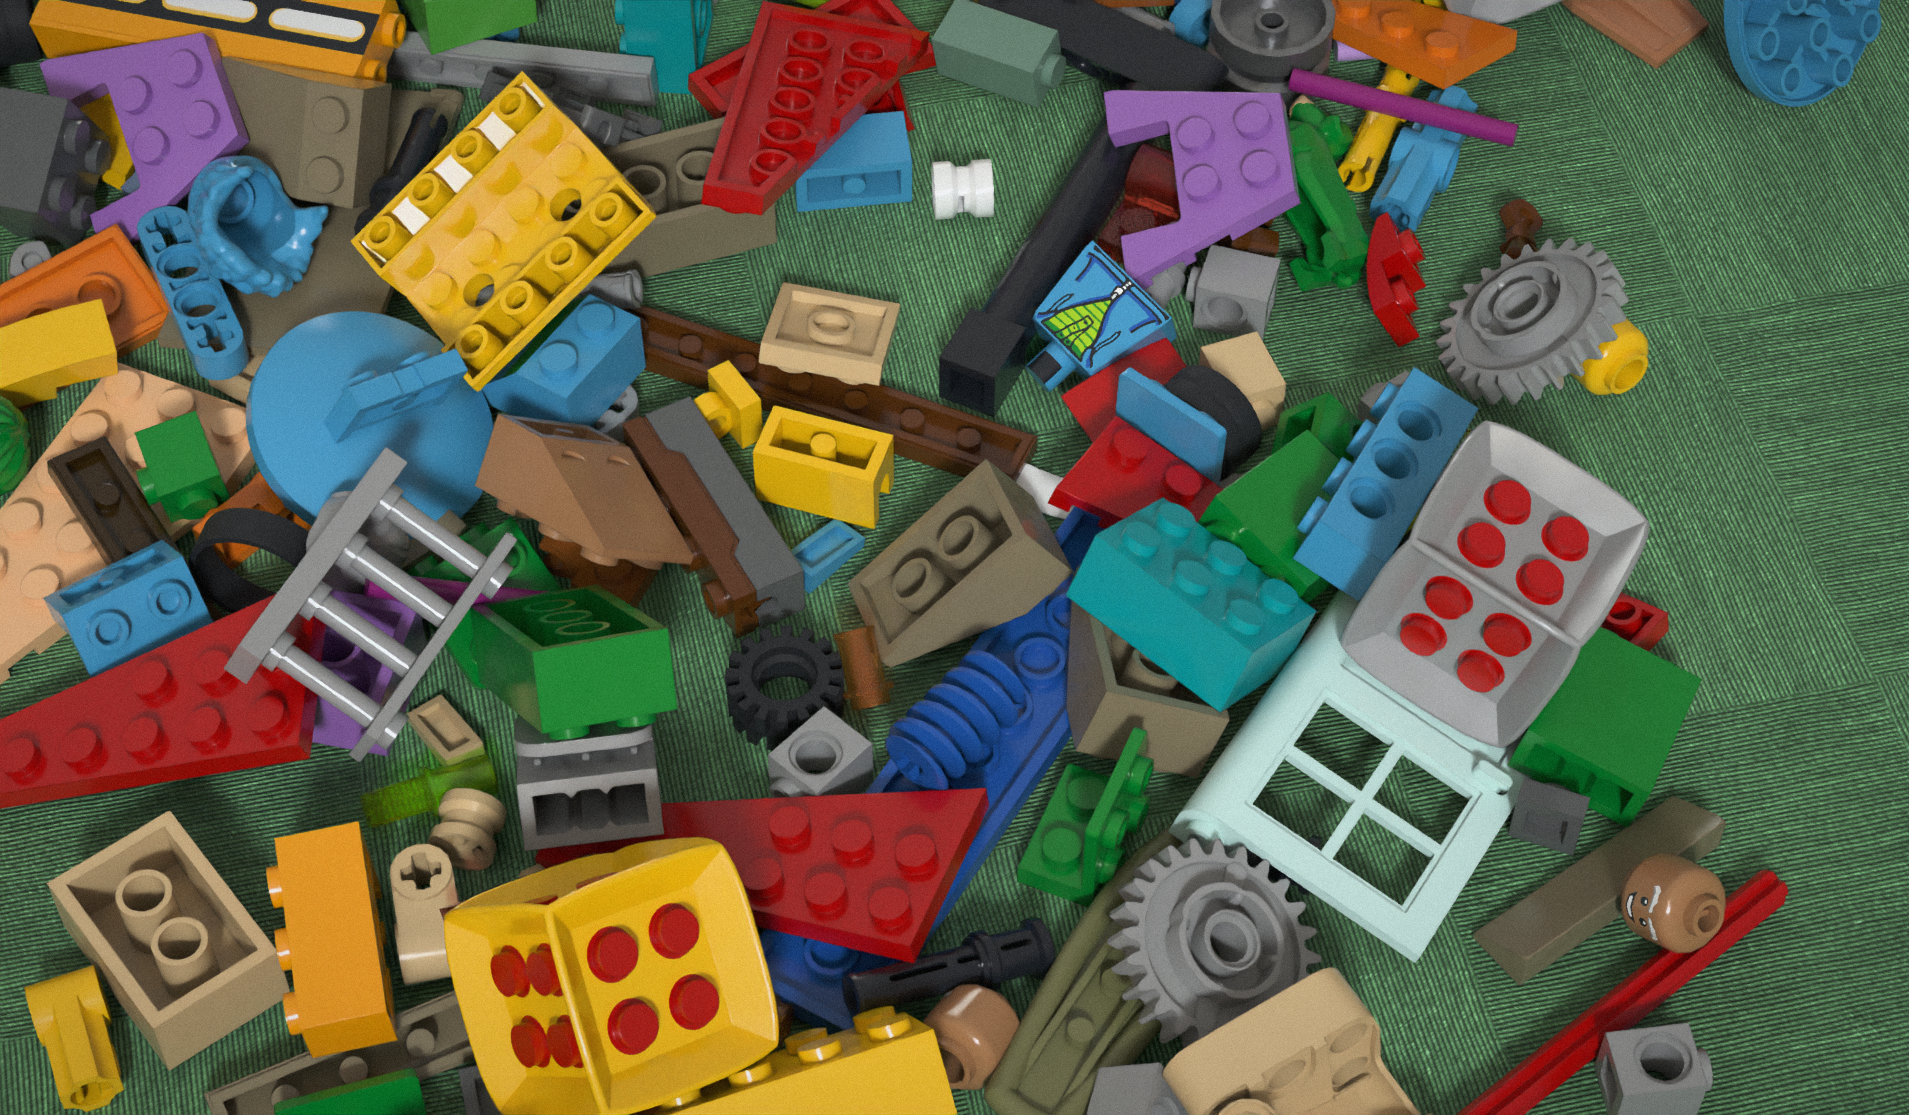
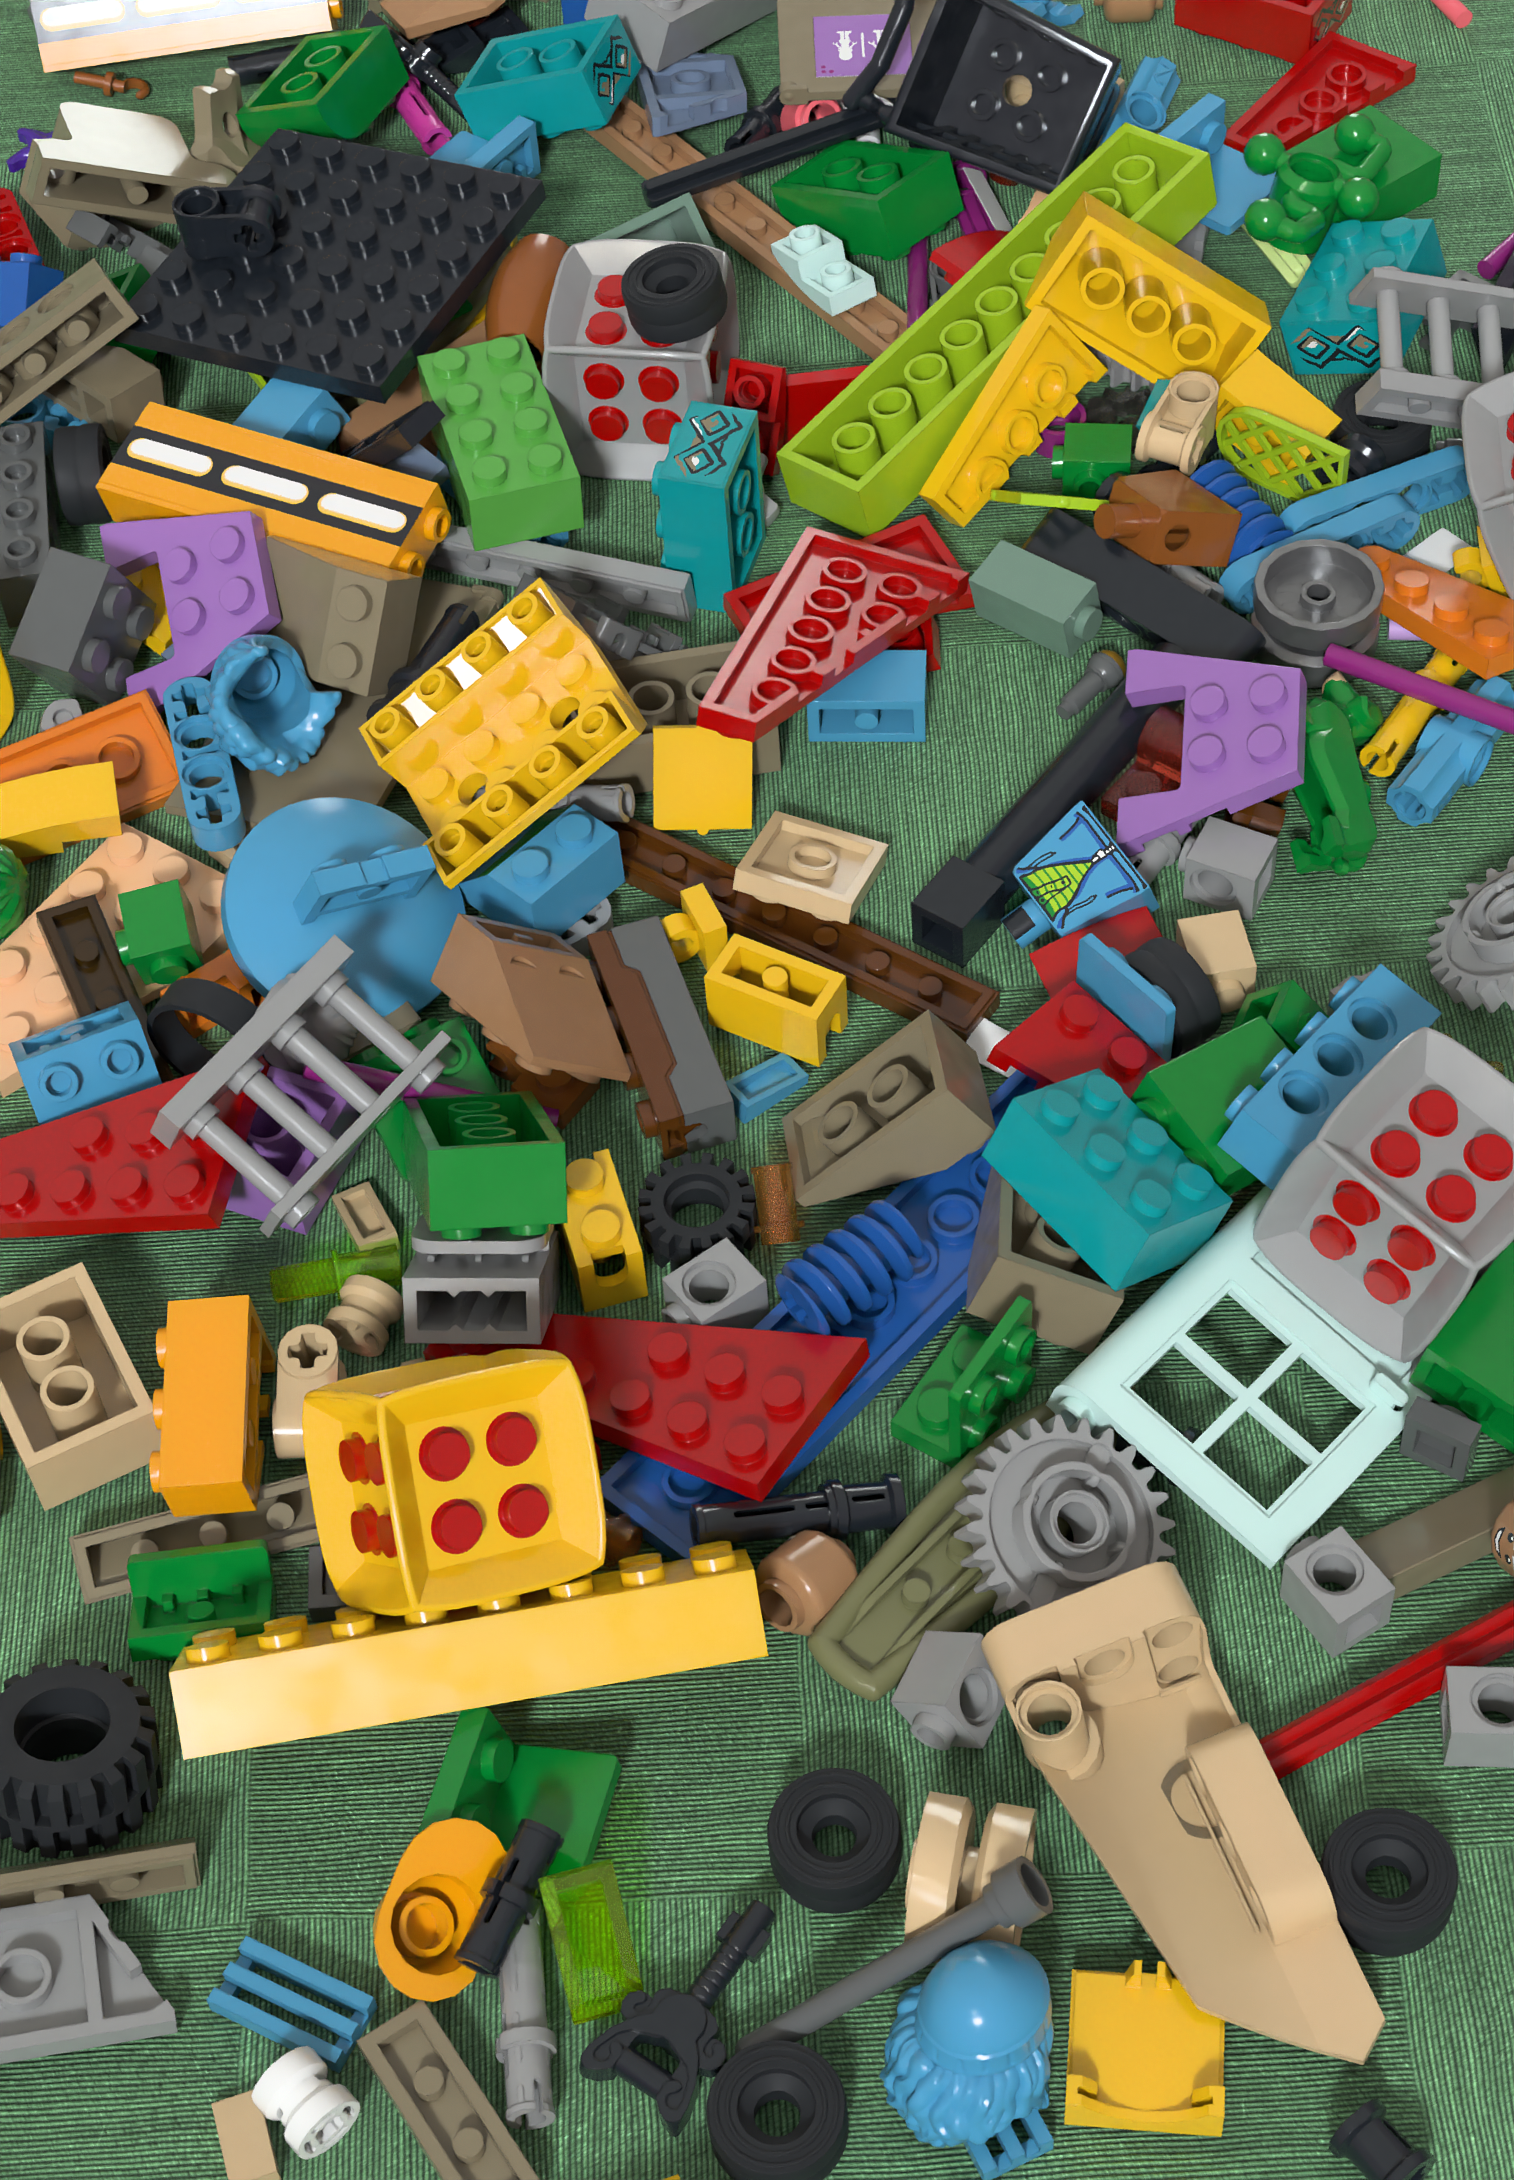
camera: 15 degrees right, 0 degrees up
white wheel [931,159,994,220] -> none
red slope [1366,212,1426,347] -> none
none -> yellow brick [557,1149,648,1313]
none -> yellow piece [653,725,752,835]
none -> dark grey piece [1056,650,1126,720]
none -> light grey brick [1280,1526,1396,1658]

